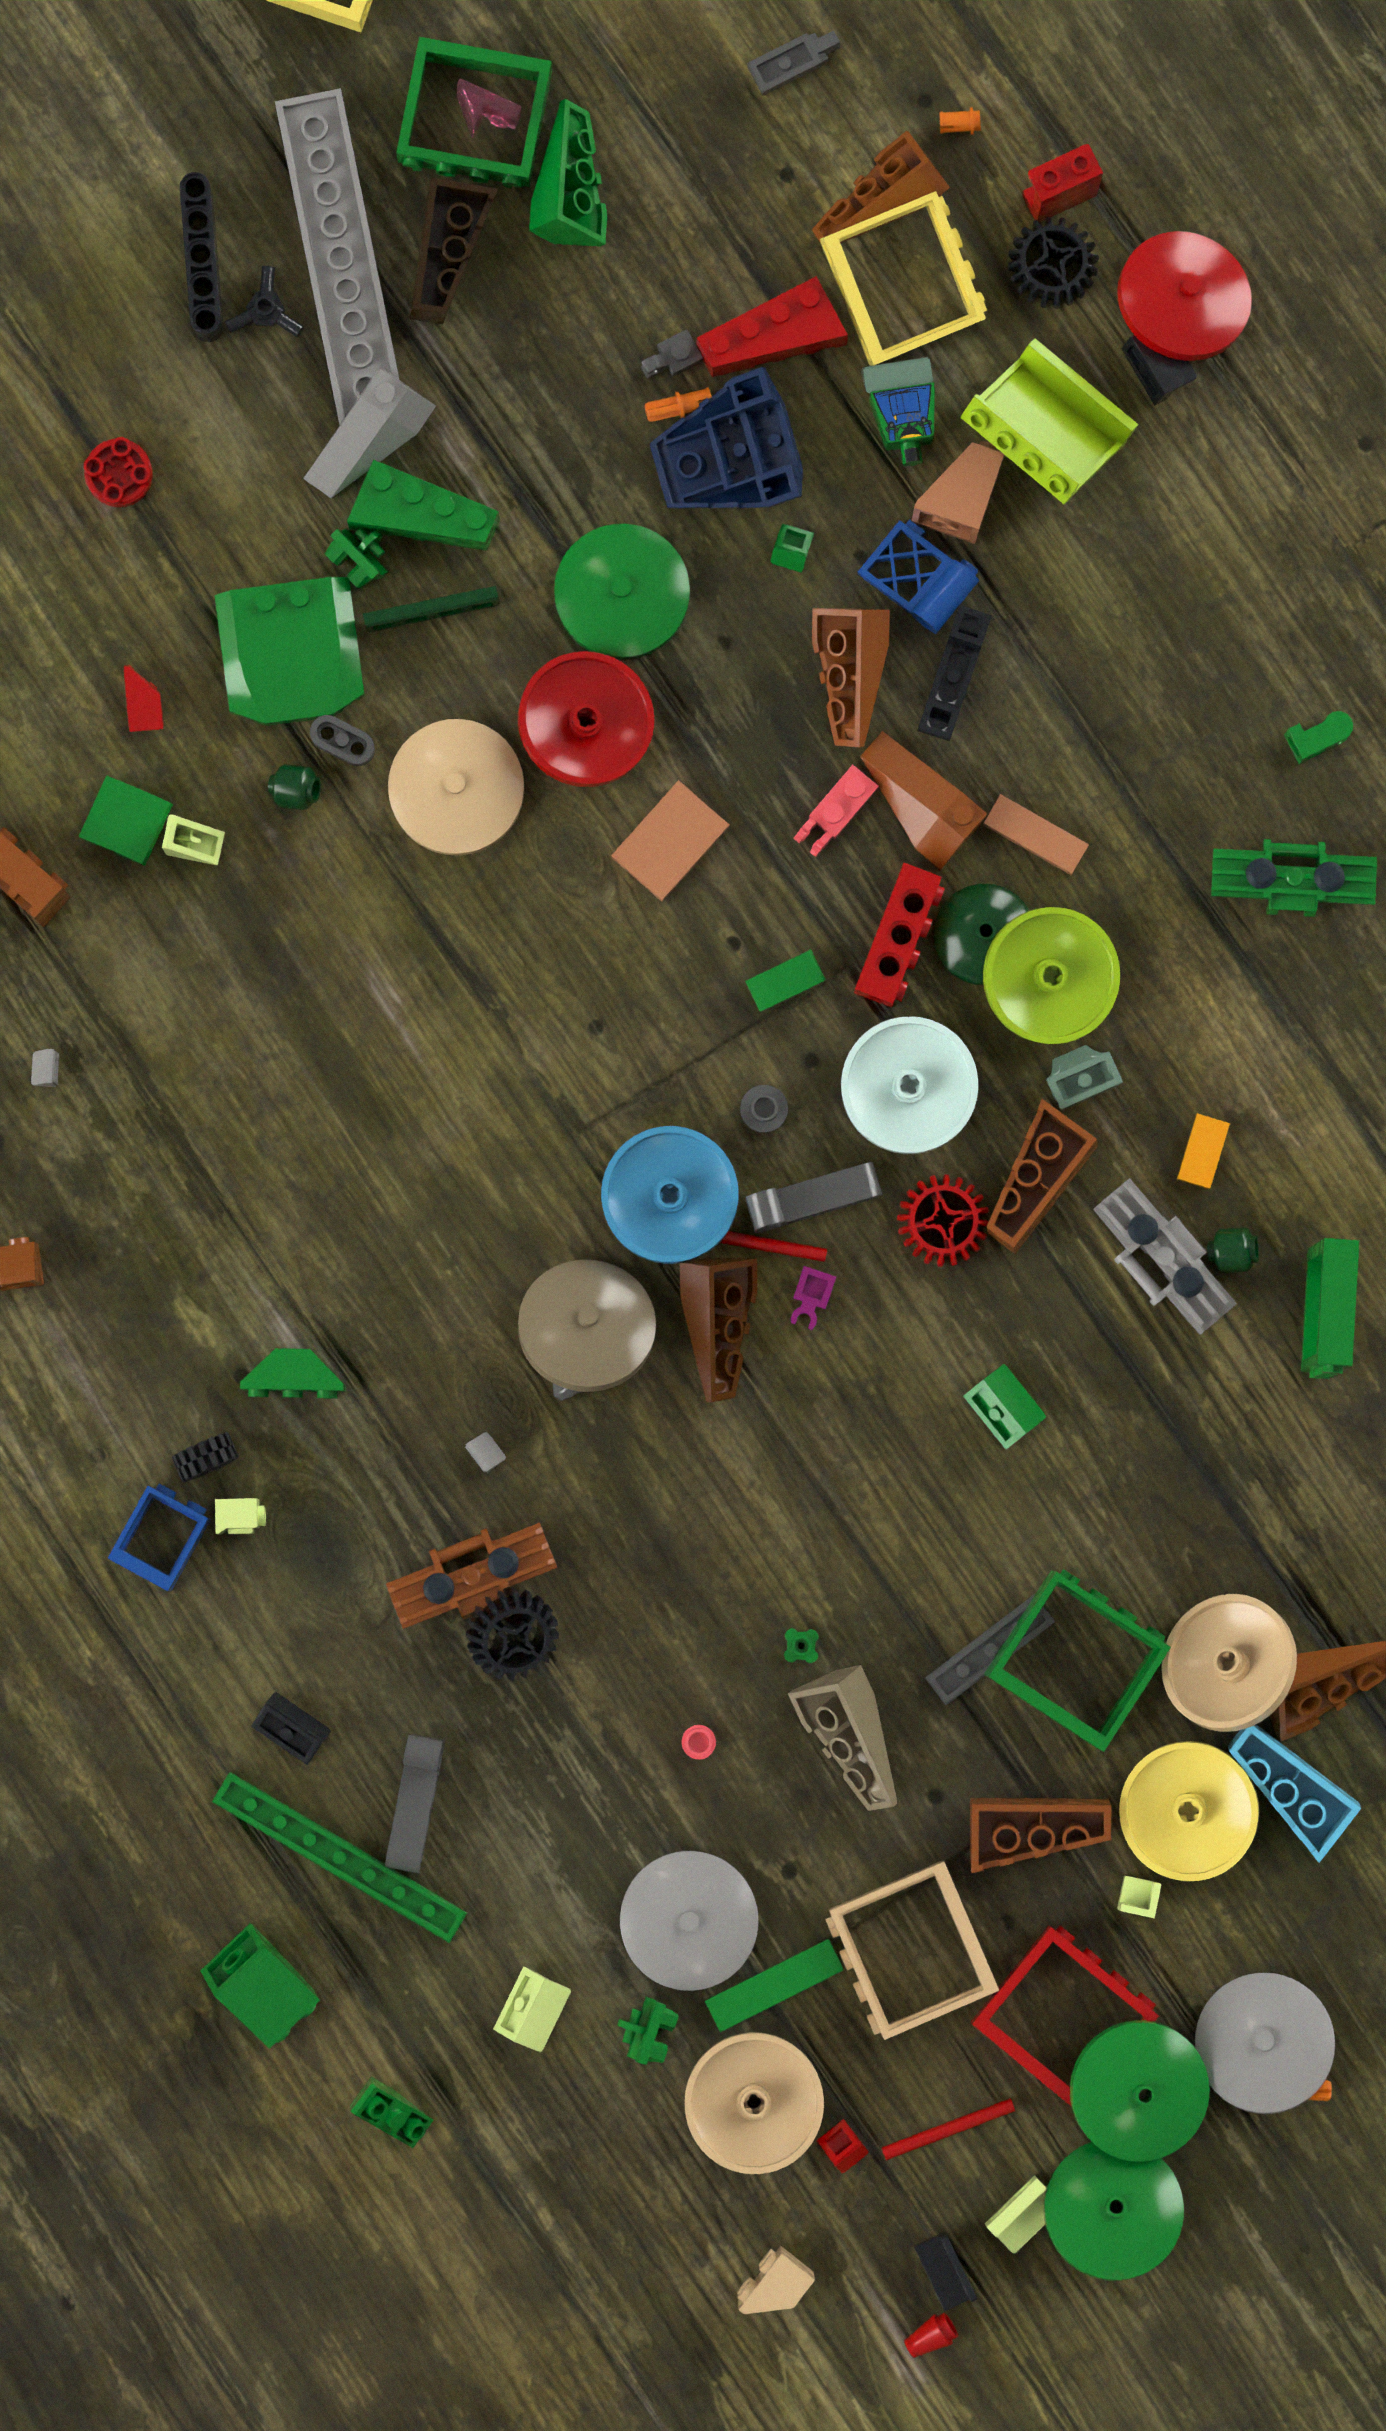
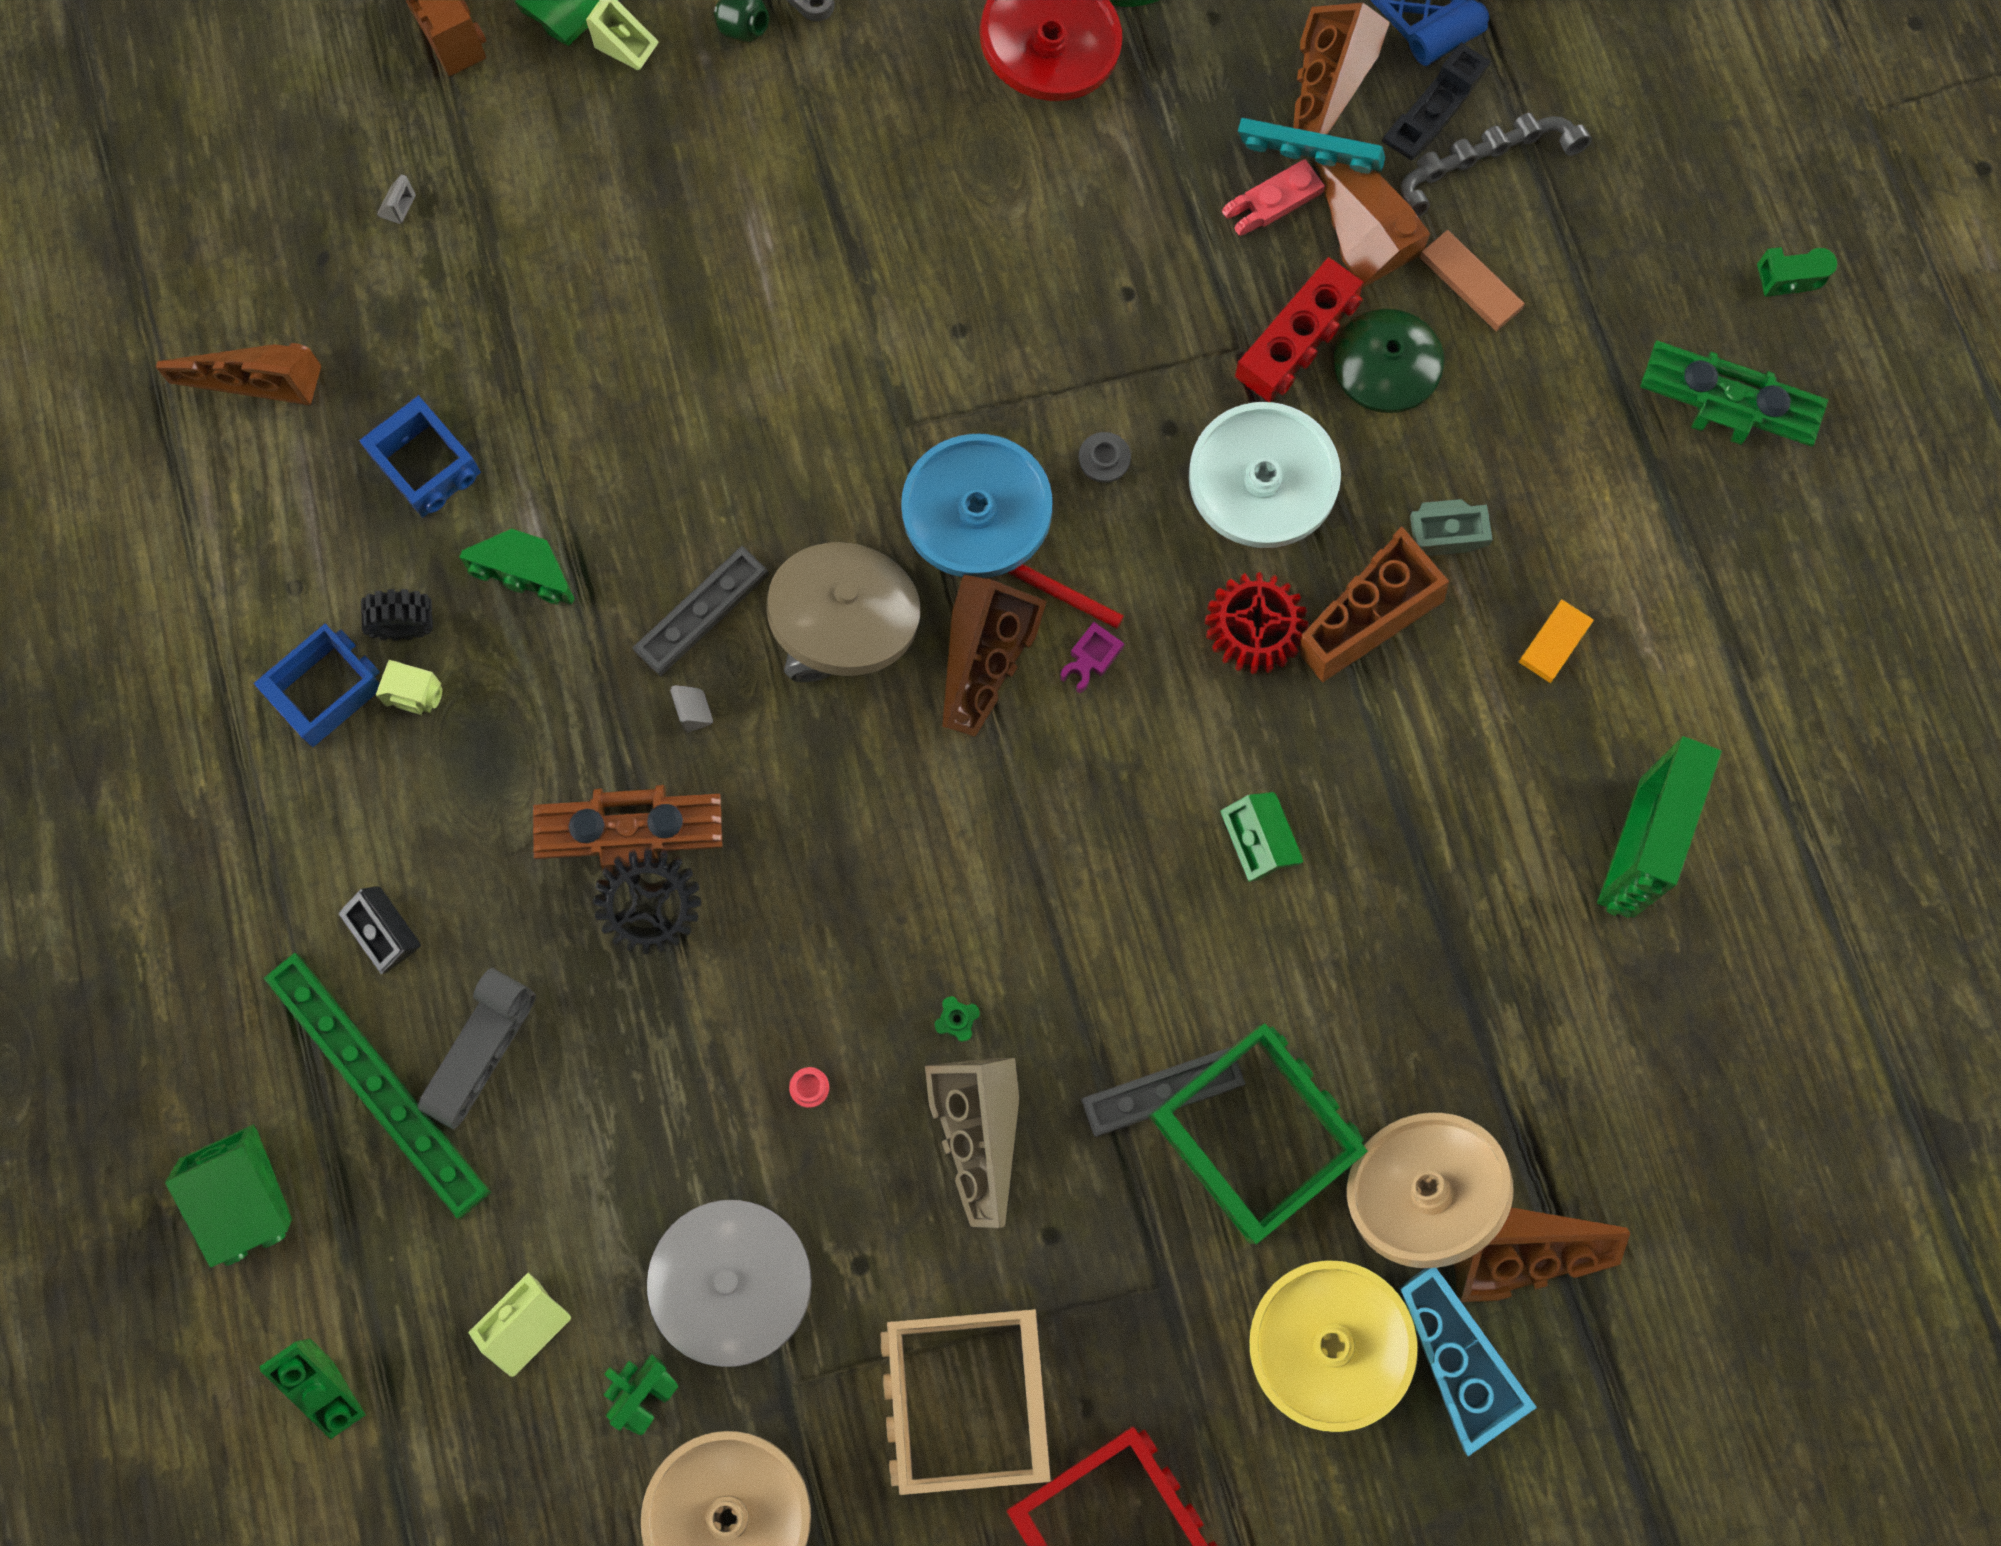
camera: 20 degrees right, 10 degrees down
tan dish [388,719,524,855] -> none
nougat tile [611,780,729,902] -> none
green tile [705,1938,844,2032] -> none
green slope [745,949,826,1012] -> none
dark grey beam [745,1162,883,1233] -> none
dark orange wedge [970,1798,1111,1873] -> none
lime dish [983,907,1120,1044] -> none
light grey piece [1093,1178,1237,1335] -> none
yellowish green panel [1117,1875,1161,1918] -> none
dark green head [1207,1227,1259,1273] -> none
none -> blue window [359,395,481,518]
none -> dark grey tile [632,546,769,677]
none -> teal plate [1238,118,1386,173]
none -> dark grey bar [1400,113,1592,217]

